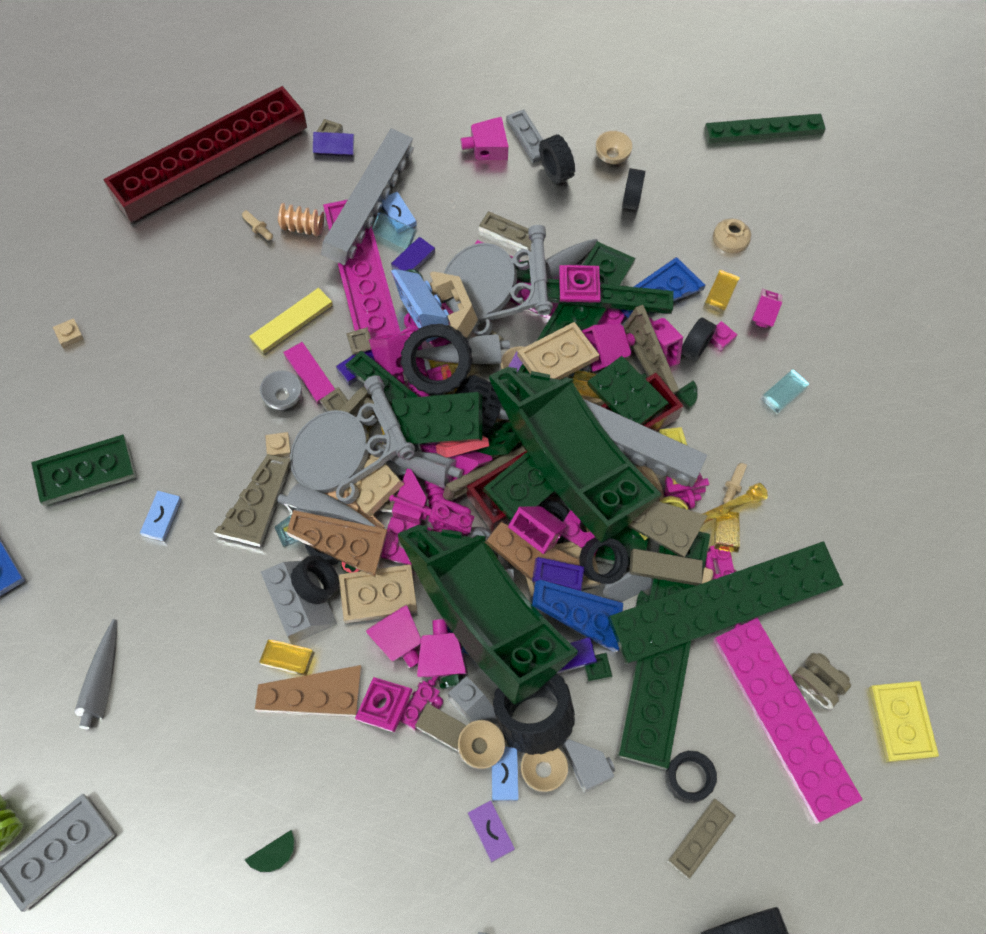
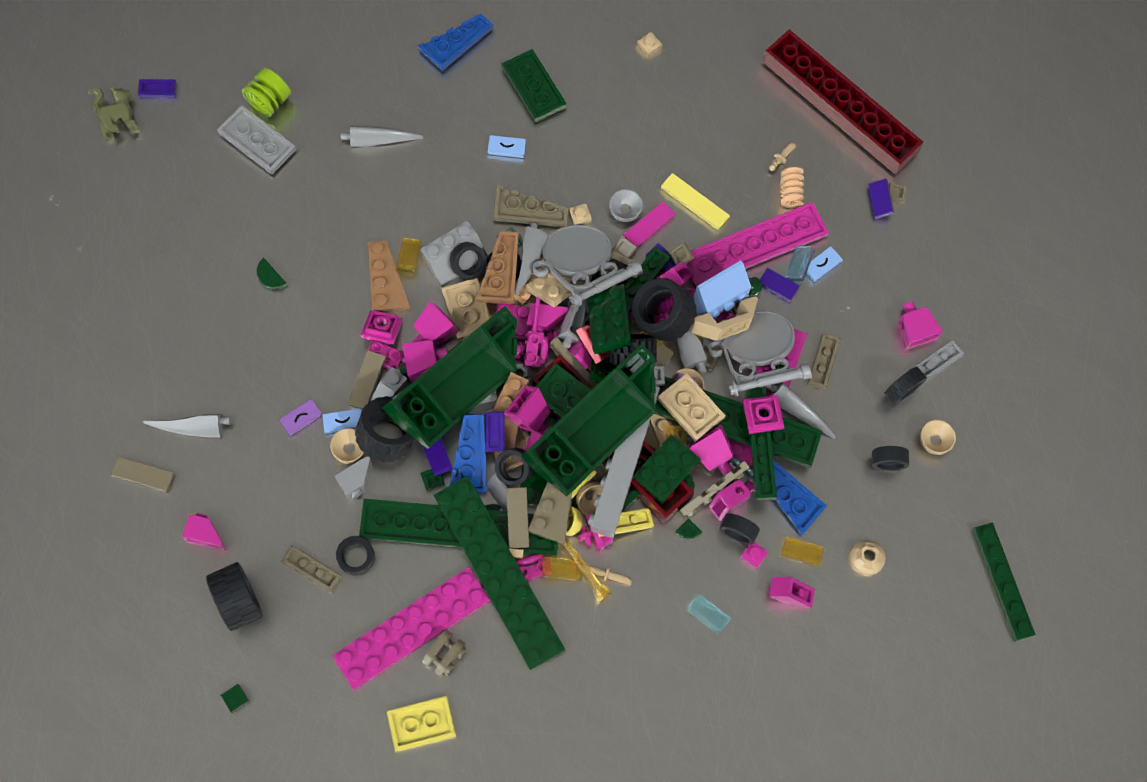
camera: 80 degrees right, 5 degrees up
light grey brick [321,128,414,265] -> none
tan piece [458,720,505,769] -> none

